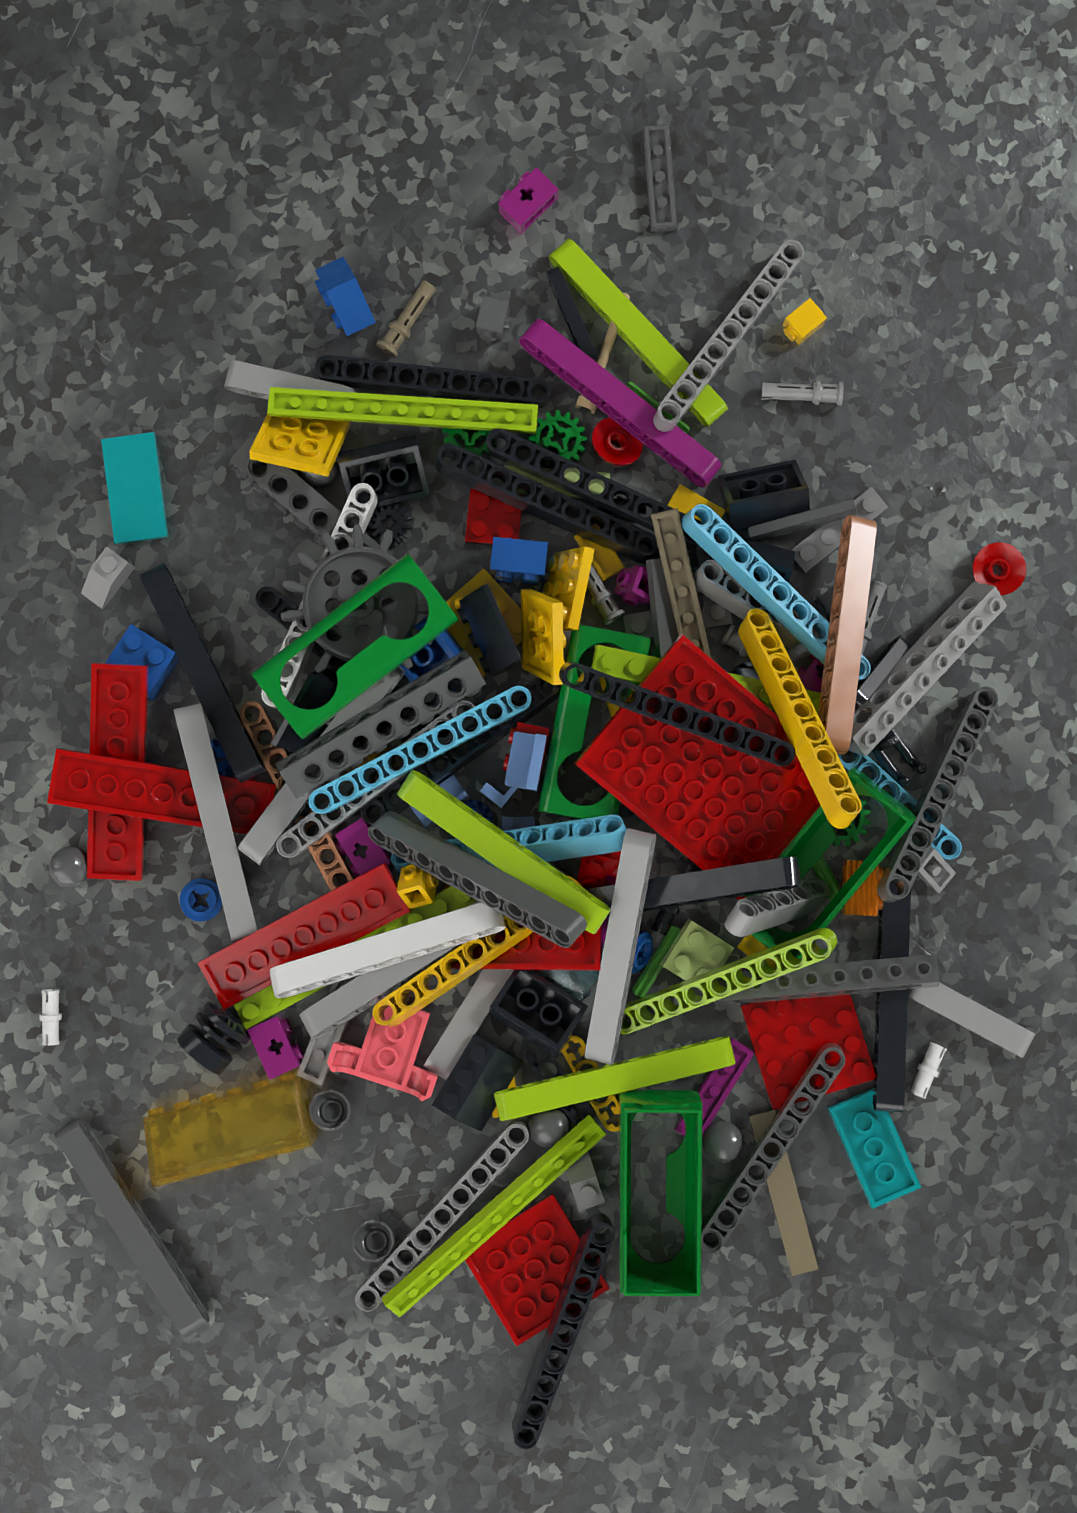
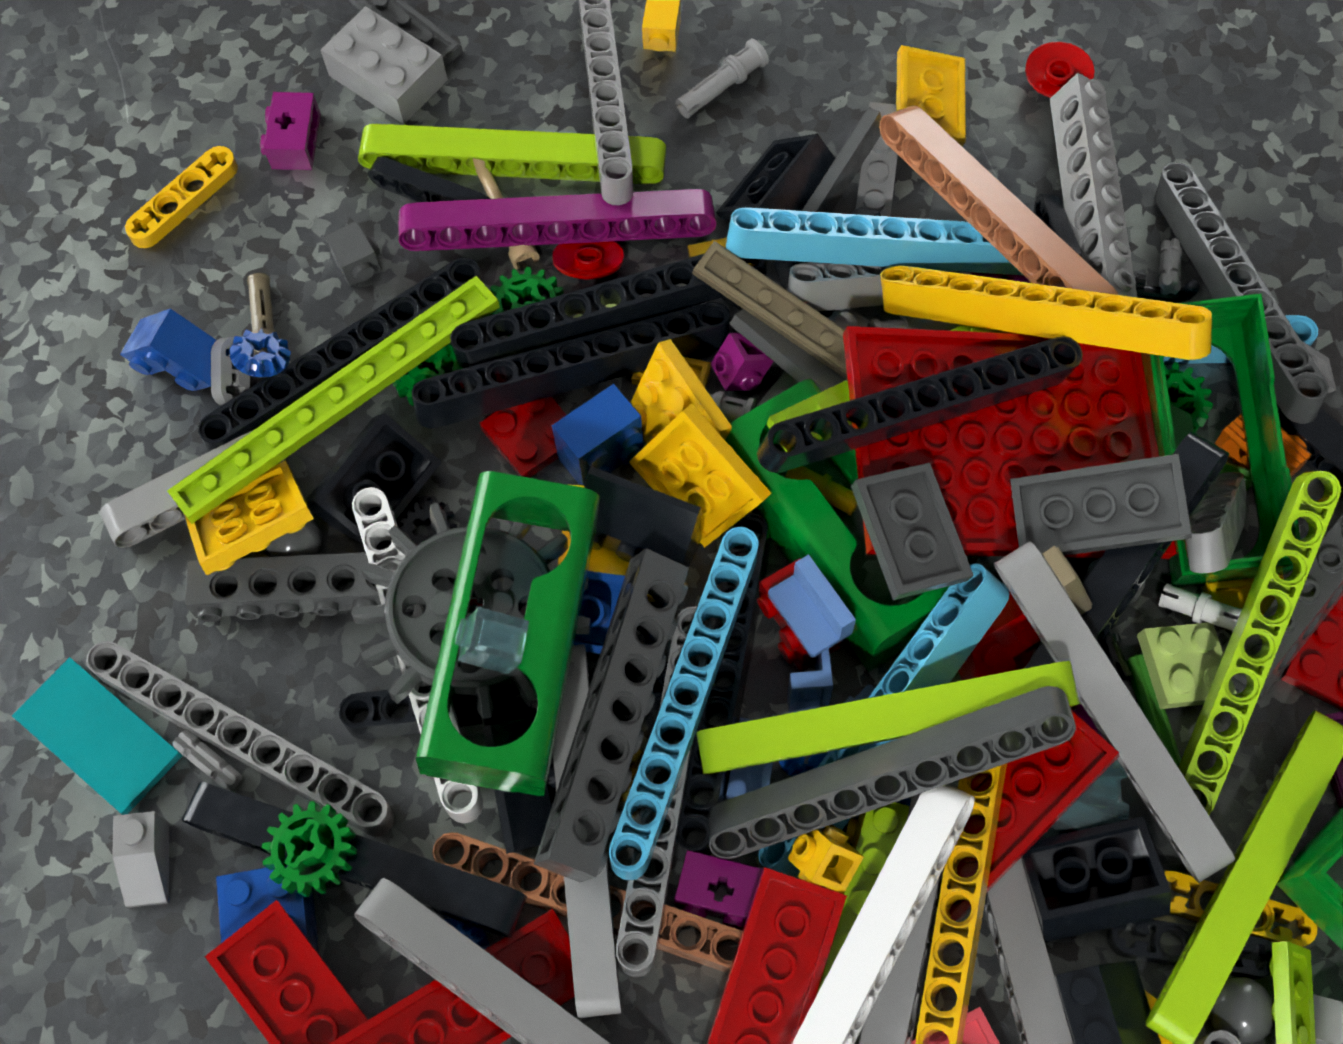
camera: 45 degrees left, 20 degrees down
none -> light grey beam [86,641,395,837]
none -> yellow beam [125,146,238,248]
none -> light grey axle [172,730,242,791]
none -> light grey beam [211,336,250,406]
none -> blue gear [230,327,291,377]
none -> green gear [262,801,357,897]
none -> light grey brick [321,6,448,125]
none -> clear light blue brick [455,607,529,674]
none -> dark grey plate [851,463,974,600]
none -> yellow tile [896,45,966,147]
none -> dark grey plate [1010,454,1192,558]
none -> dark tan tile [1042,546,1093,615]
none -> light grey axle [1159,238,1182,296]
none -> white pin [1159,583,1242,632]

